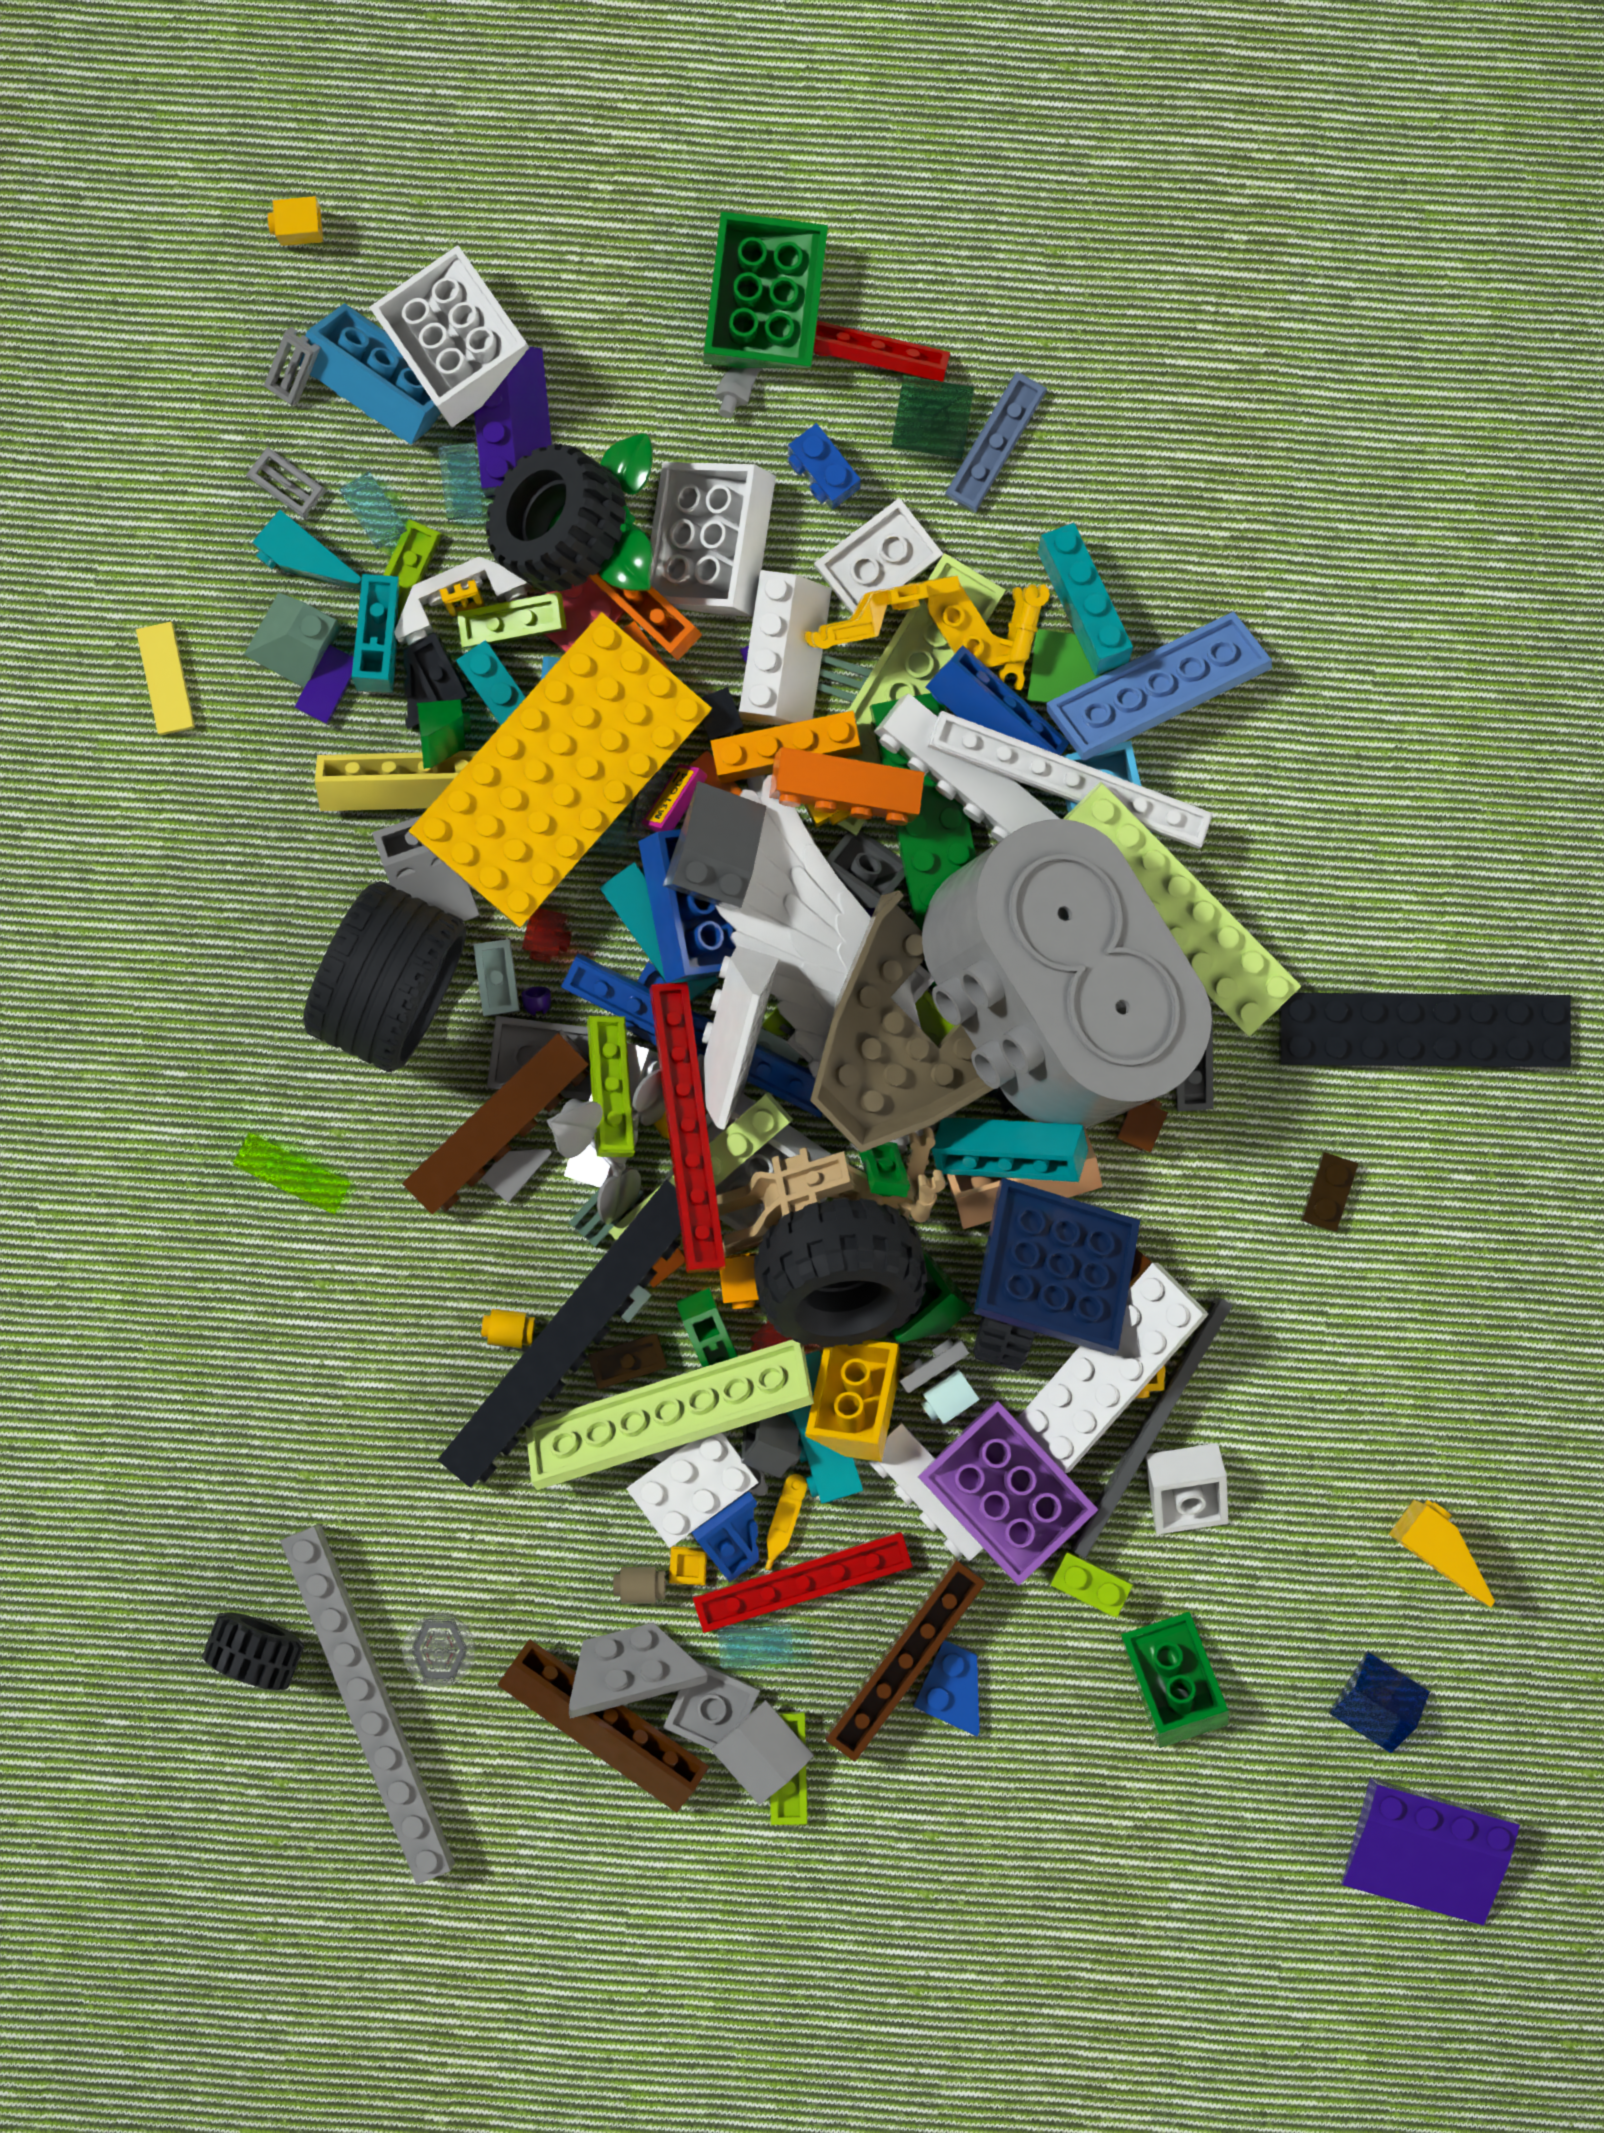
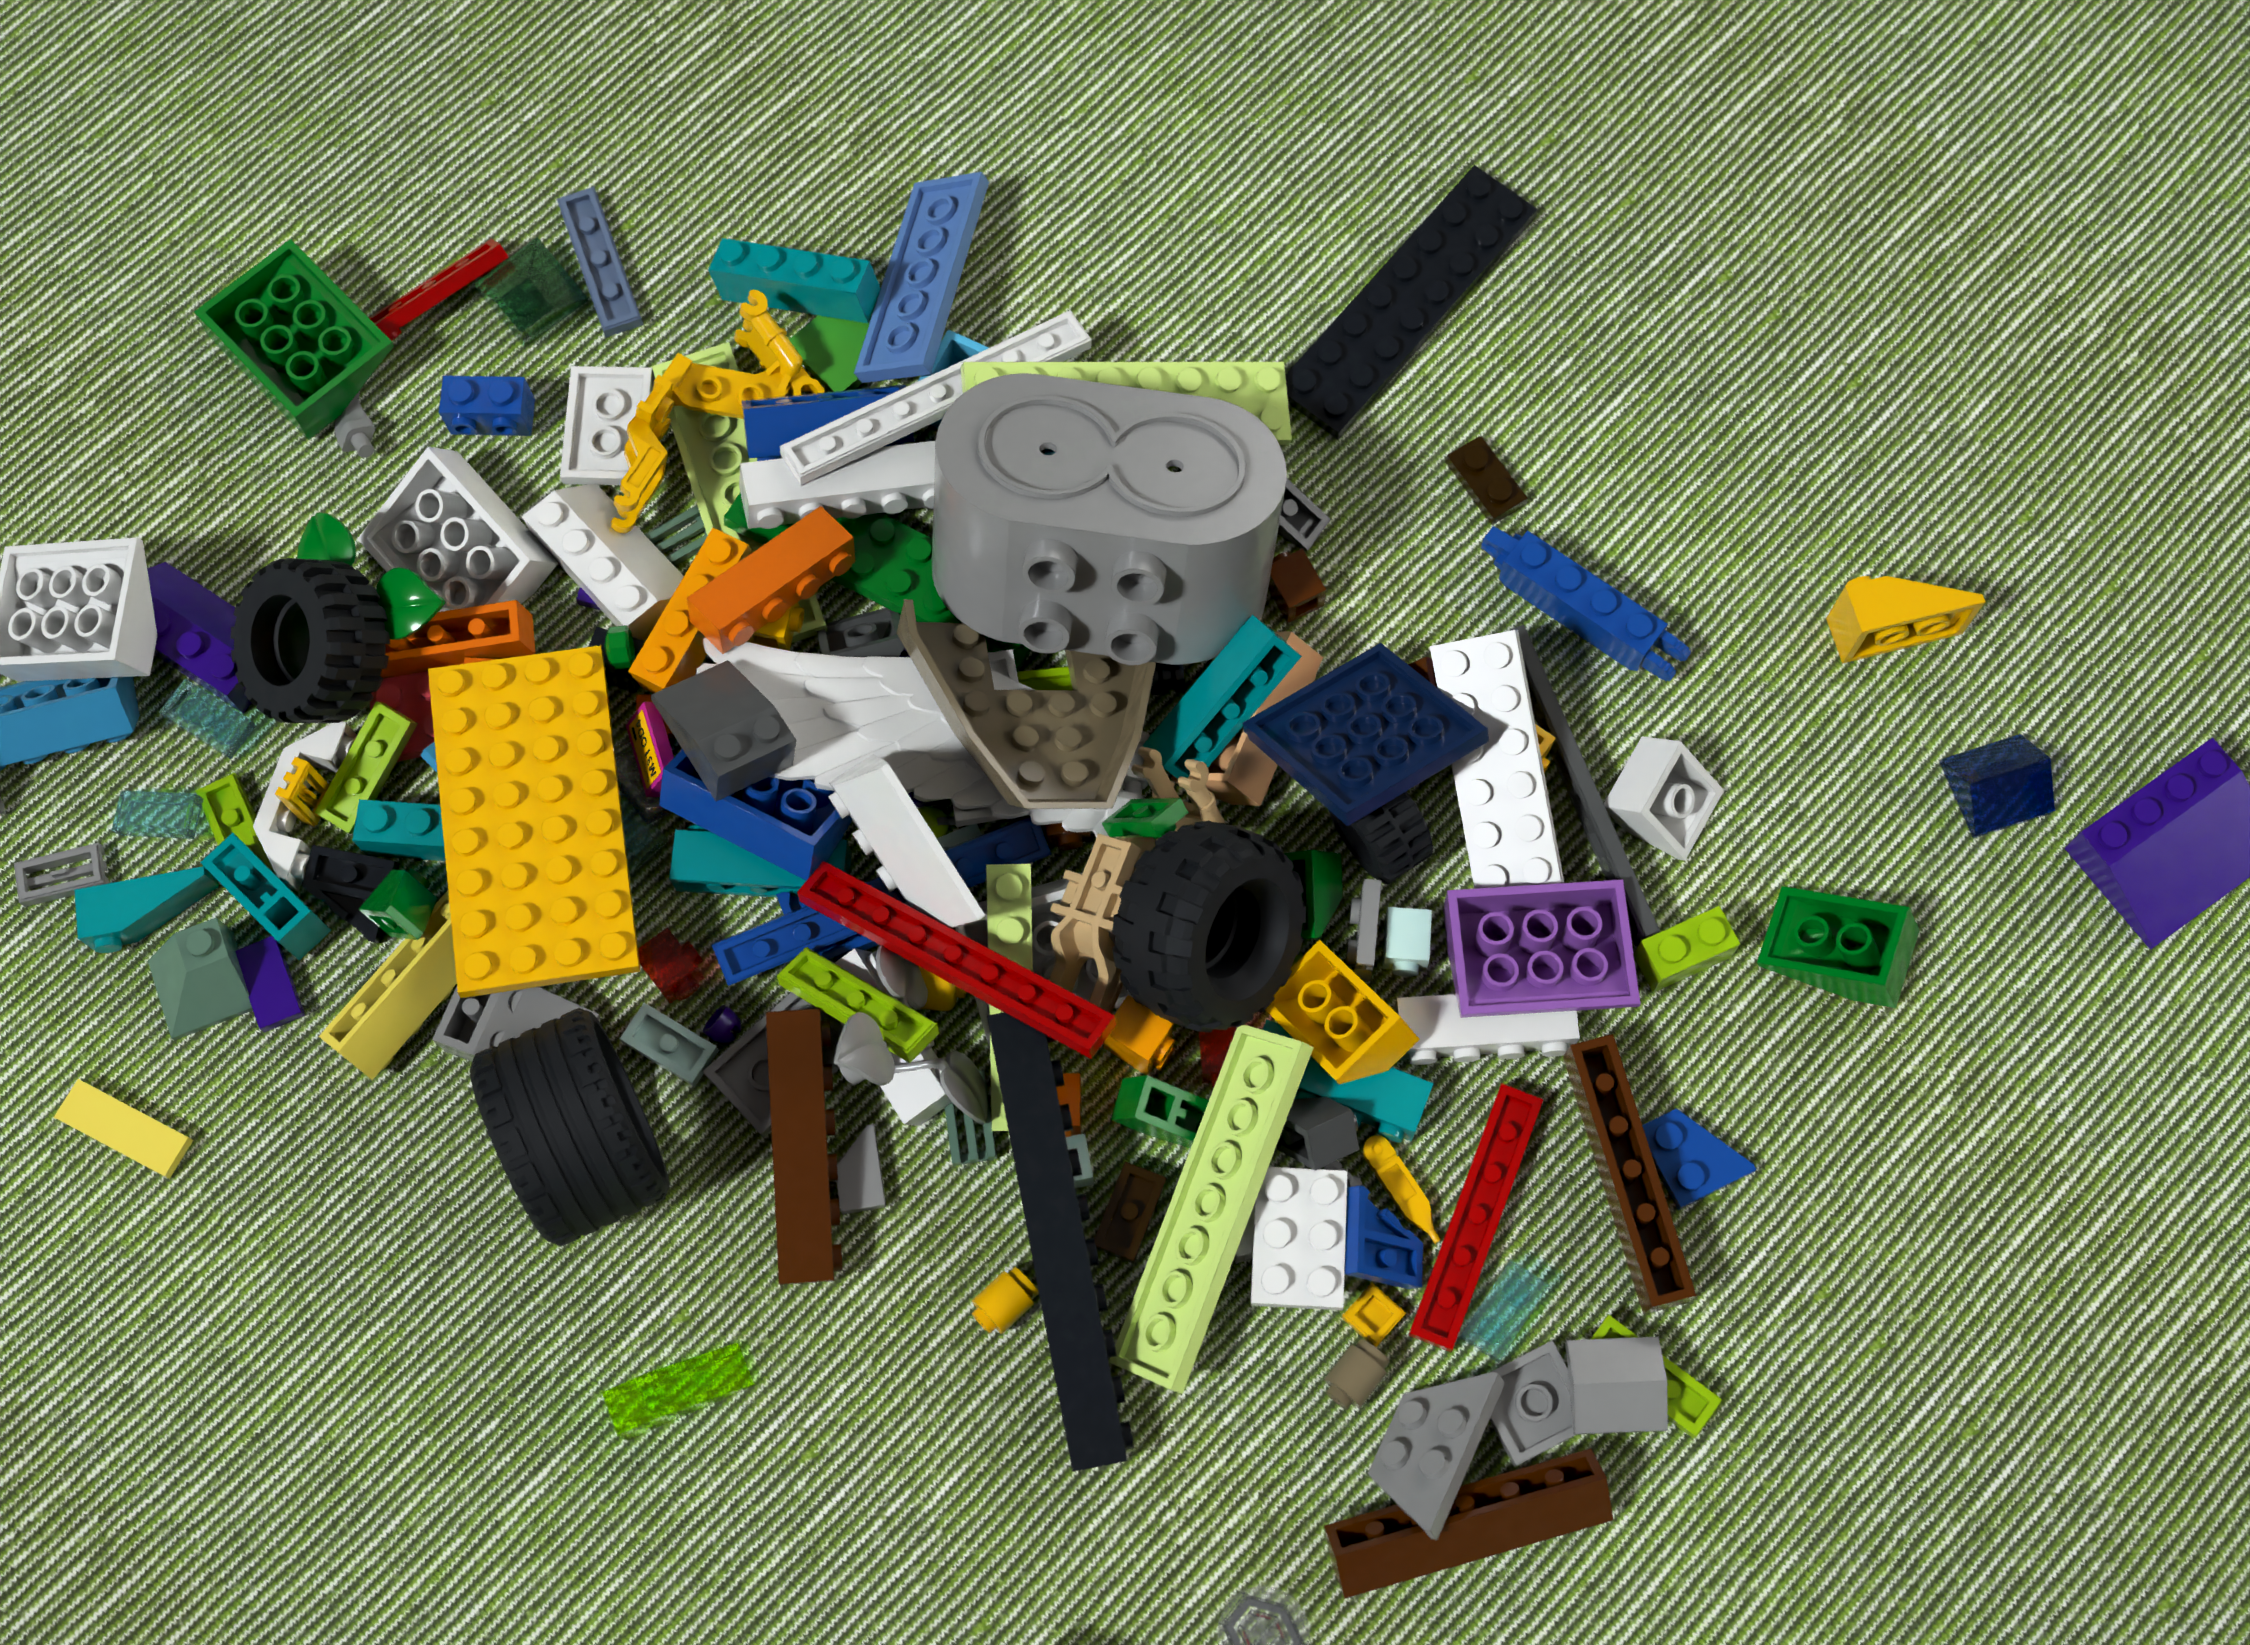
camera: 50 degrees left, 15 degrees down
none -> green tile [605,625,635,670]
none -> blue hinge [1481,526,1691,681]

